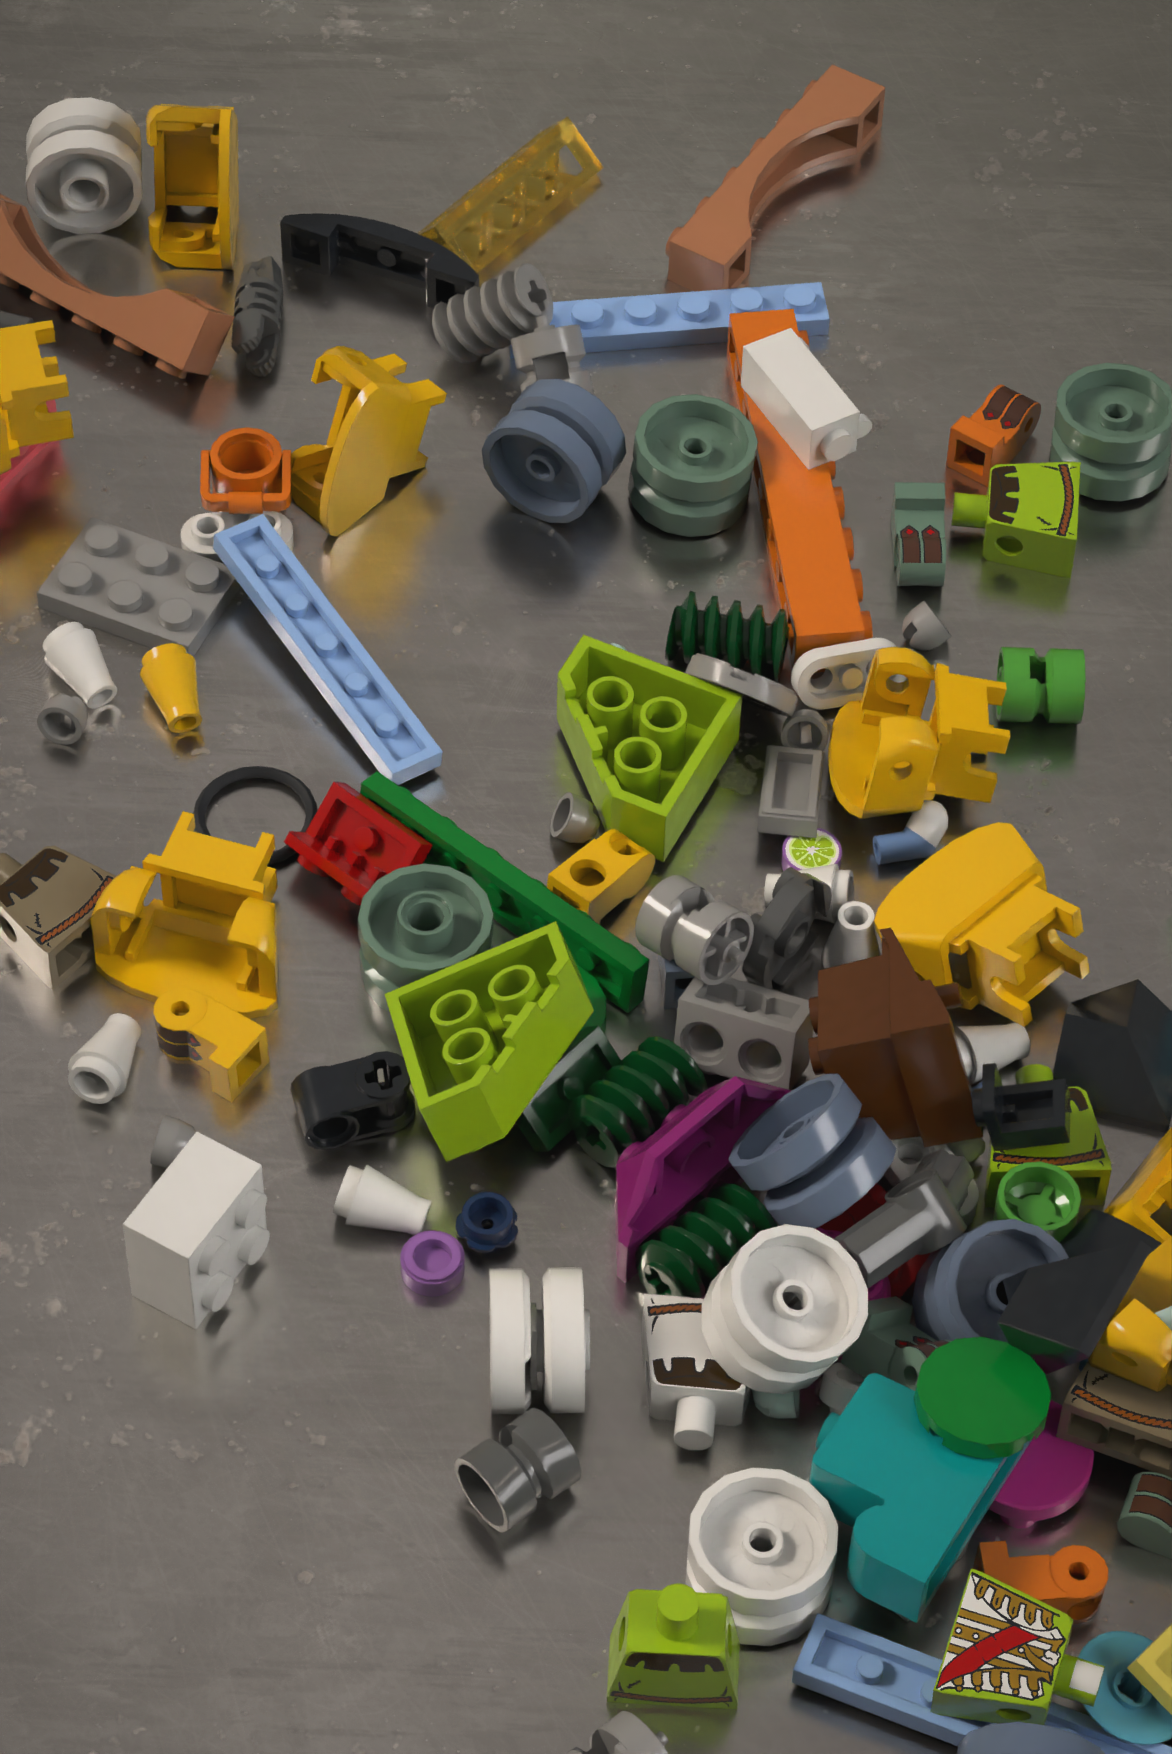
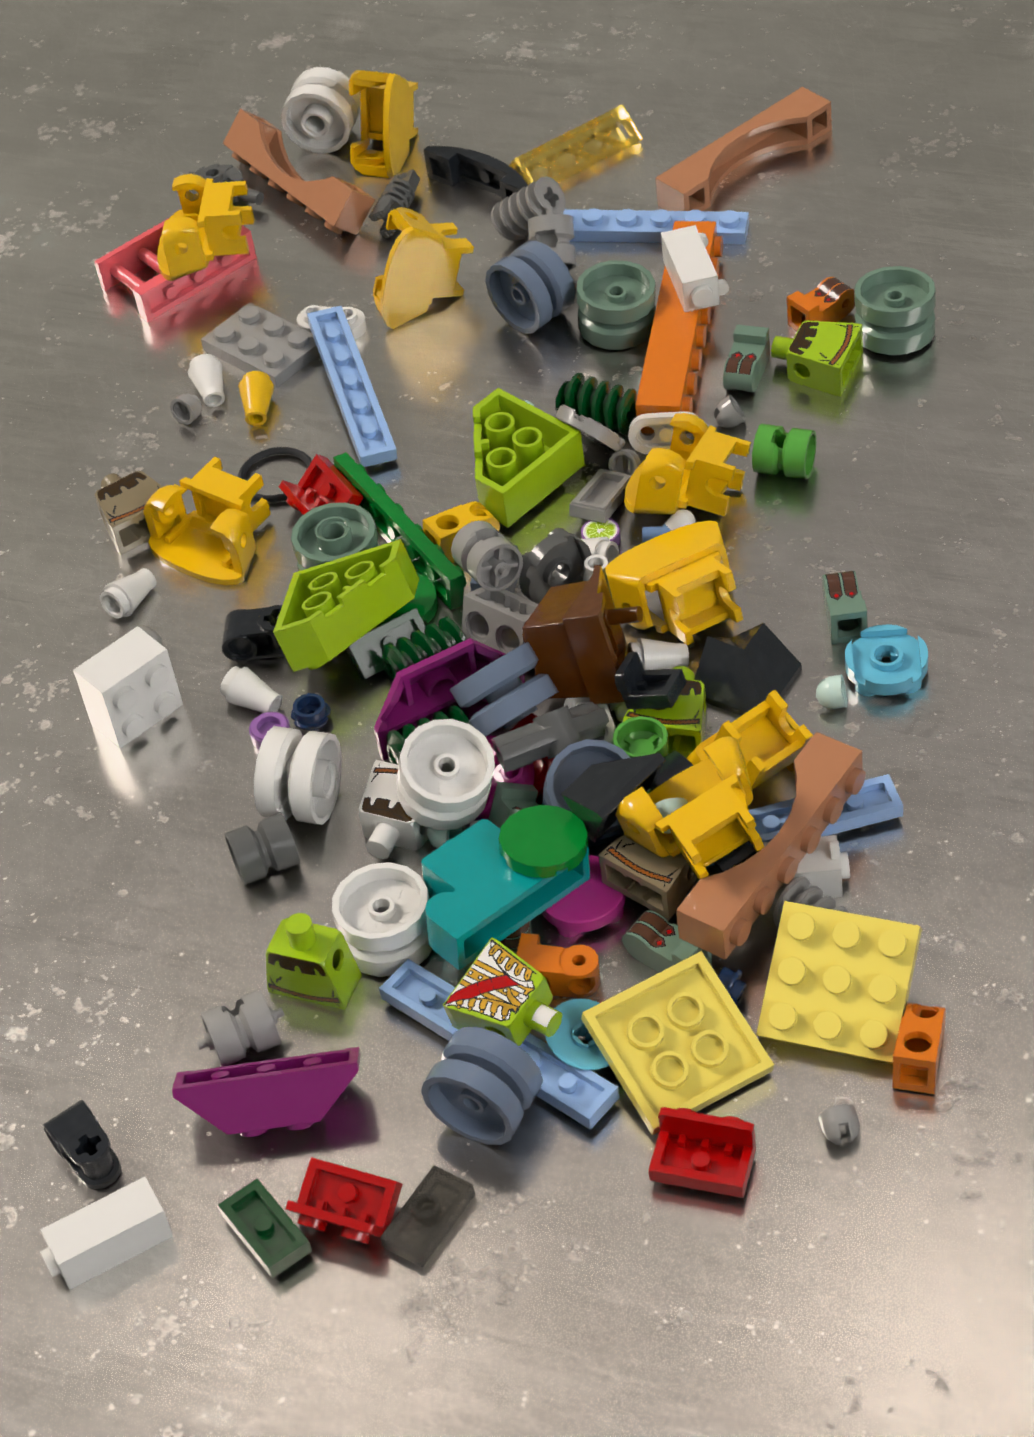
camera: 25 degrees right, 5 degrees down
yellow leg [153,987,270,1103] -> none
orange piece [200,427,292,514] -> none
light grey hinge [550,792,600,843] -> none

